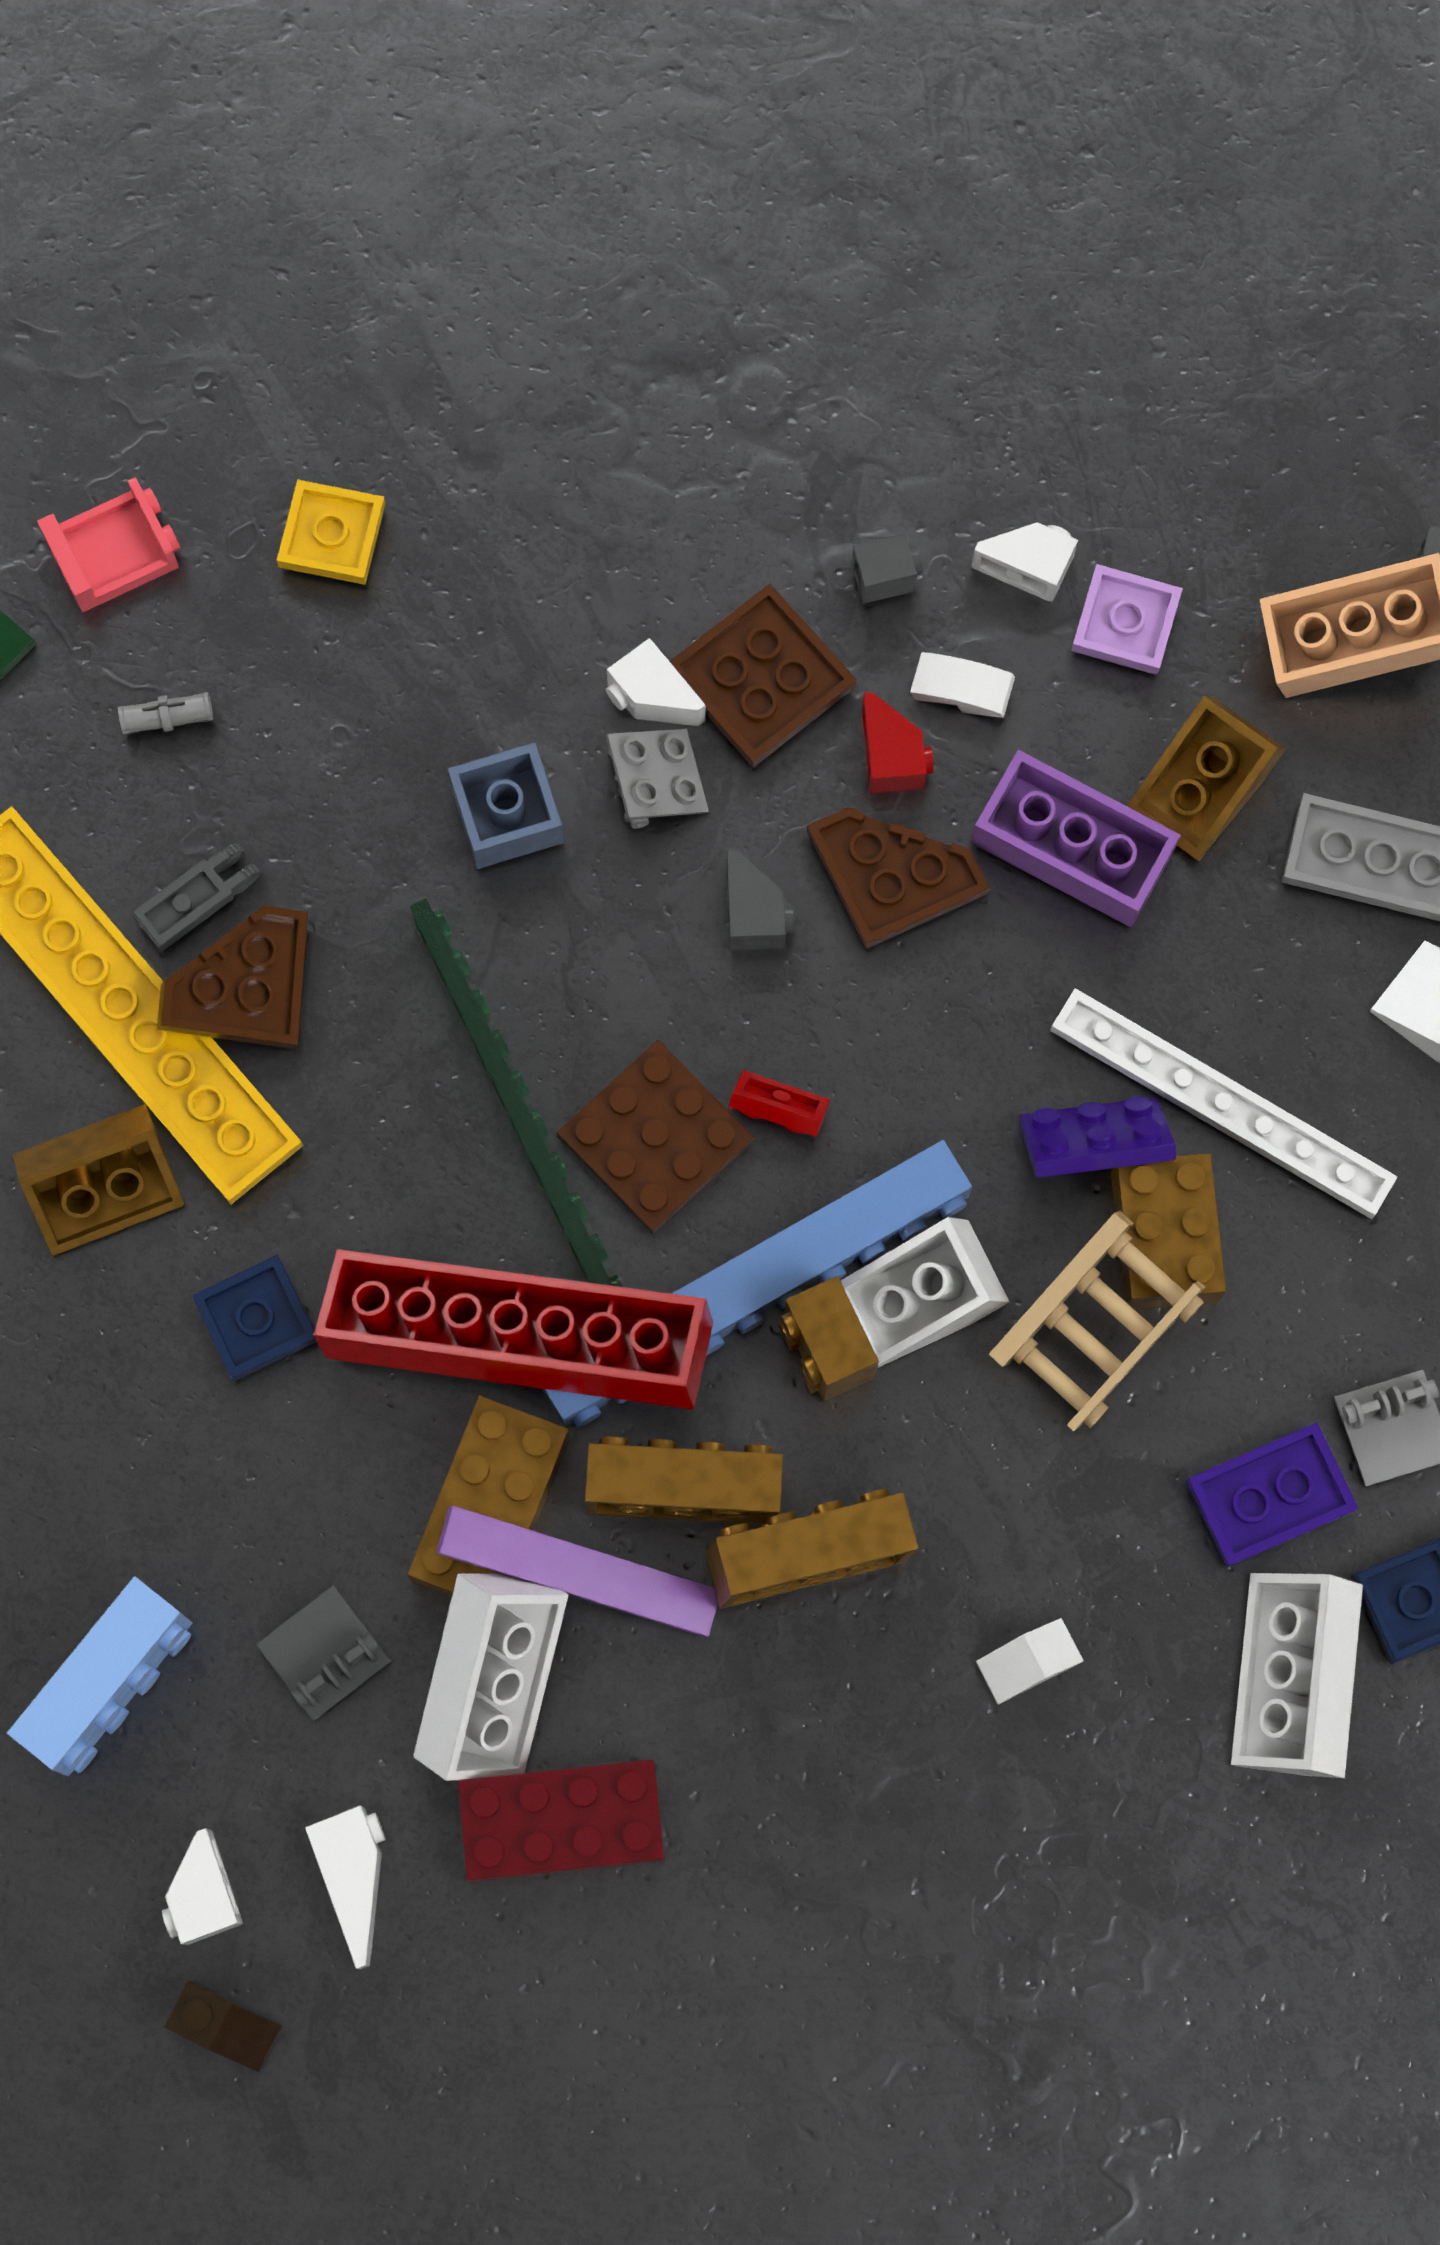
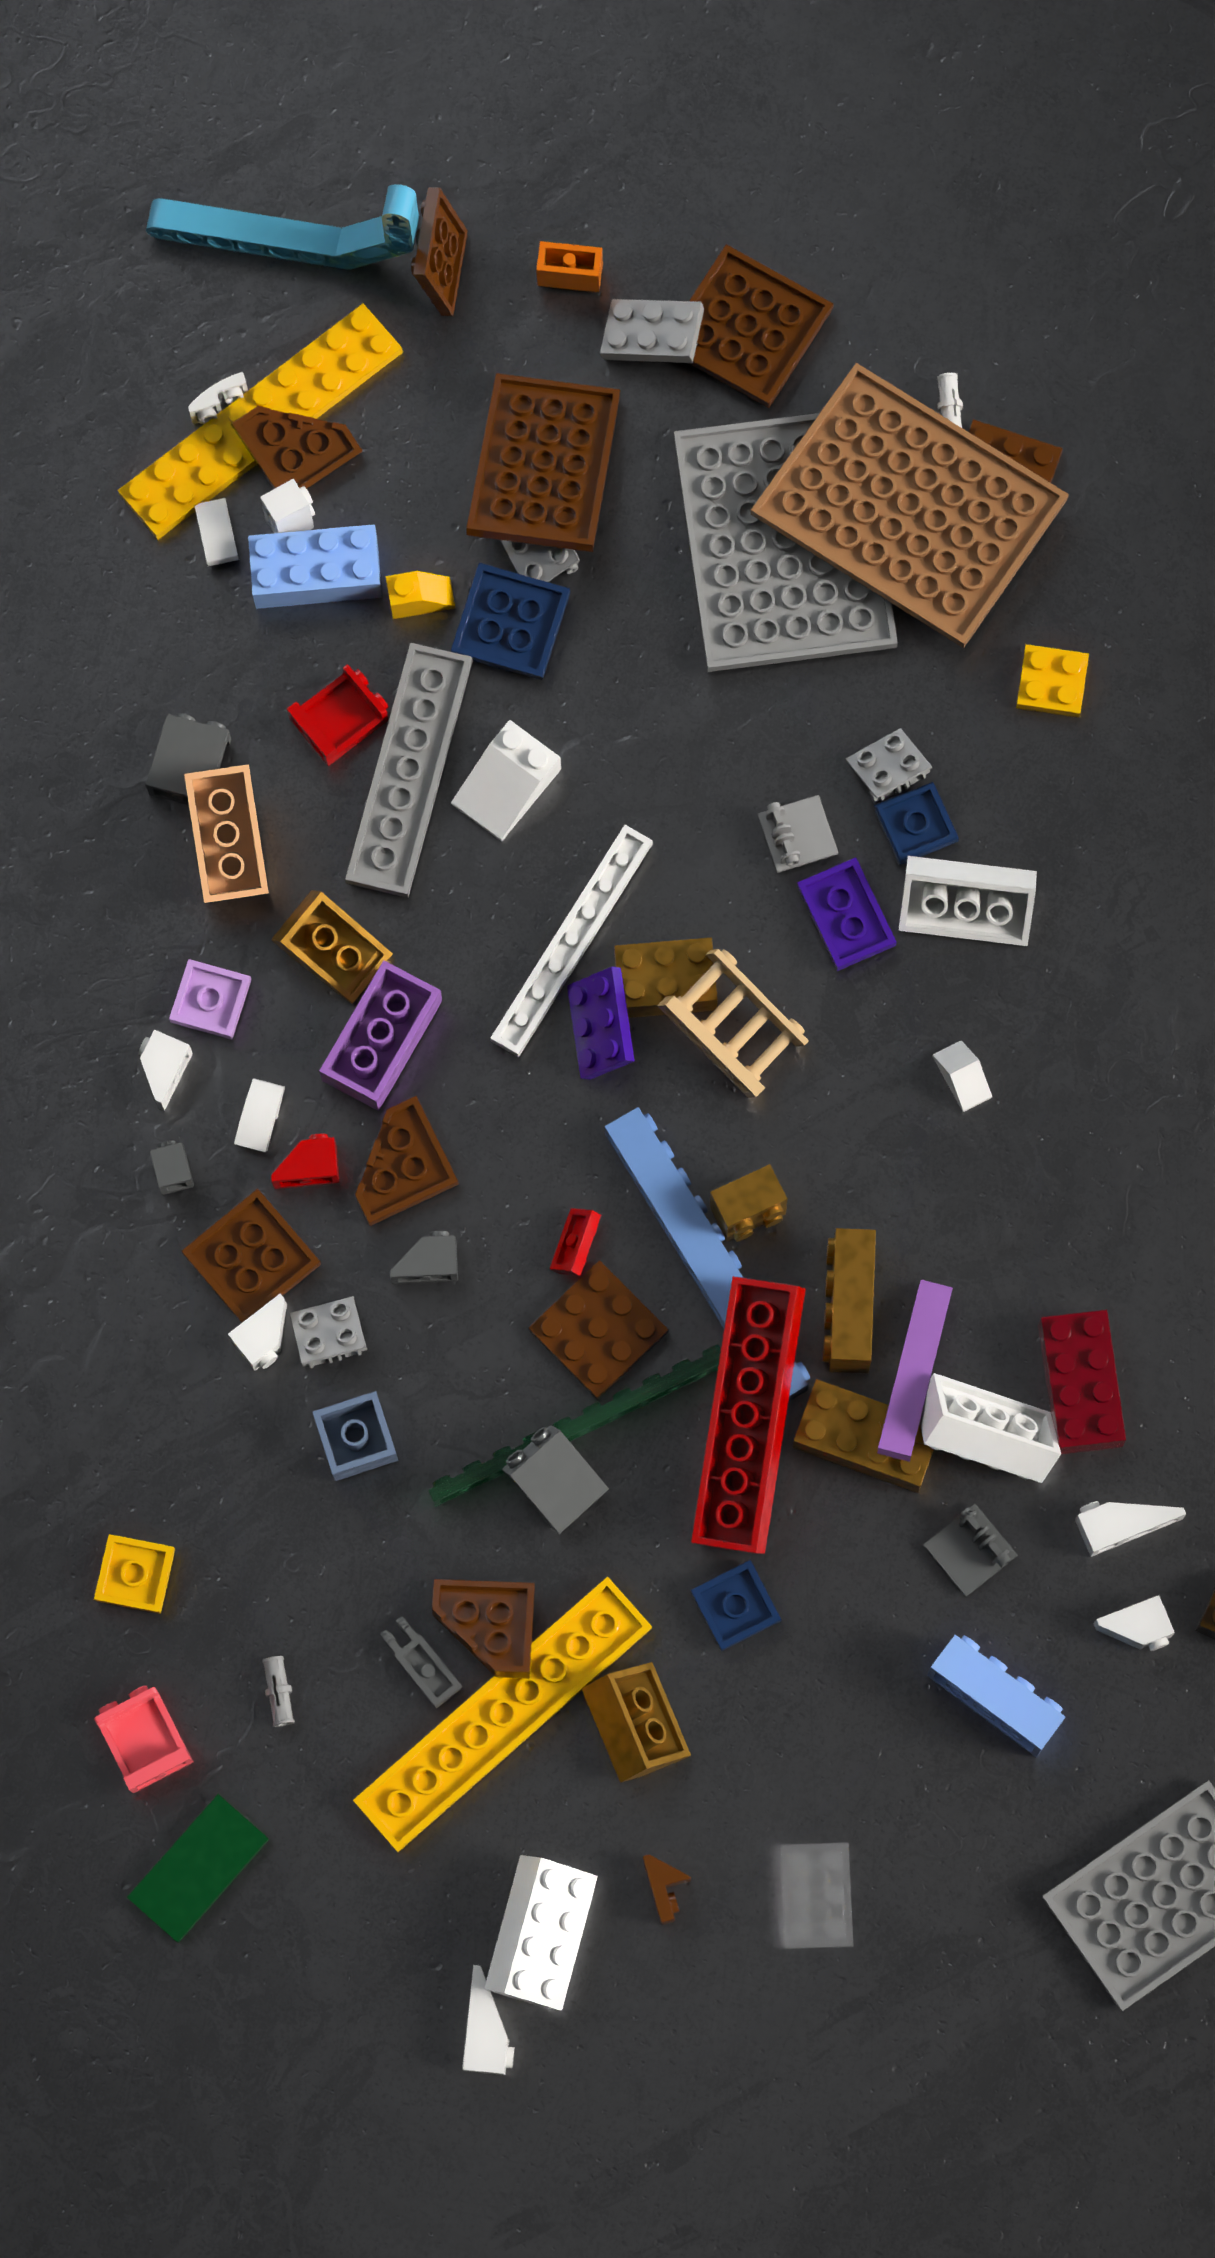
camera: 85 degrees left, 0 degrees up
pearl gold brick [705,1489,919,1609] -> none
white slope [841,1217,1010,1368] -> none
none -> dark grey panel [502,1425,609,1534]

